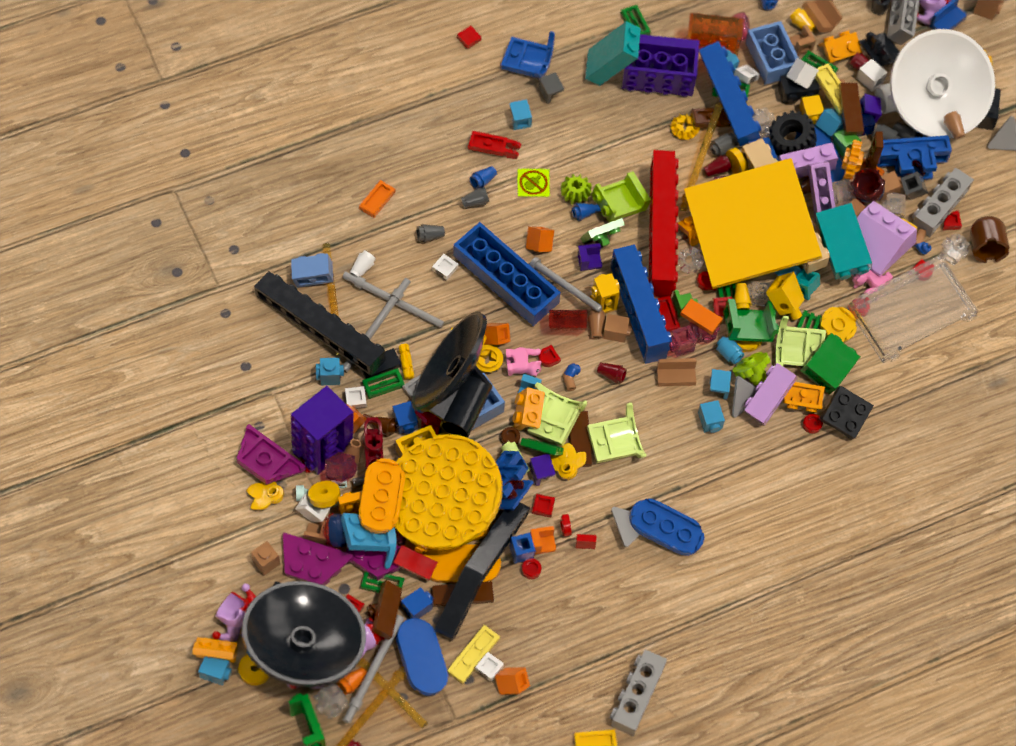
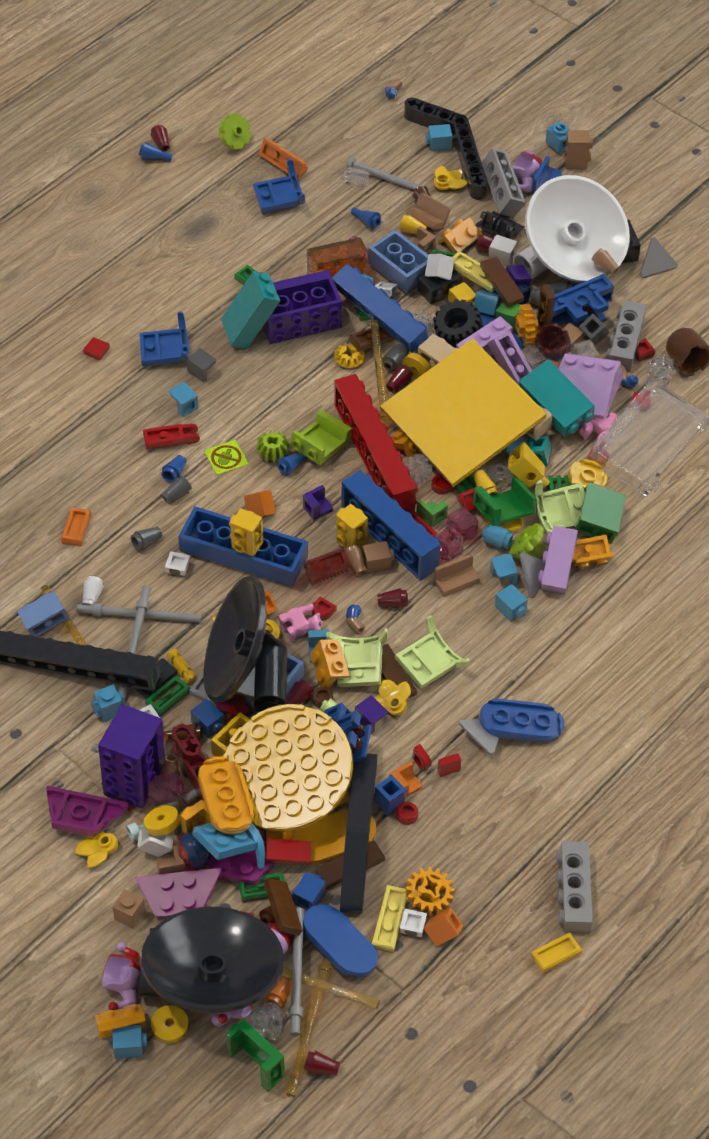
camera: 20 degrees left, 10 degrees down
green tile [520,438,564,455] -> none
light grey bar [529,257,602,312] -> none
red tile [532,494,555,518] -> none
bright green hinge [580,218,625,248] -> none
orange tile [680,299,723,335] -> none
red tile [803,414,823,434] -> none
black brick [819,386,874,440] -> none
none -> yellow brick [229,508,263,557]
none -> dark red cone [286,679,314,705]
none -> light orange gear [405,866,455,916]

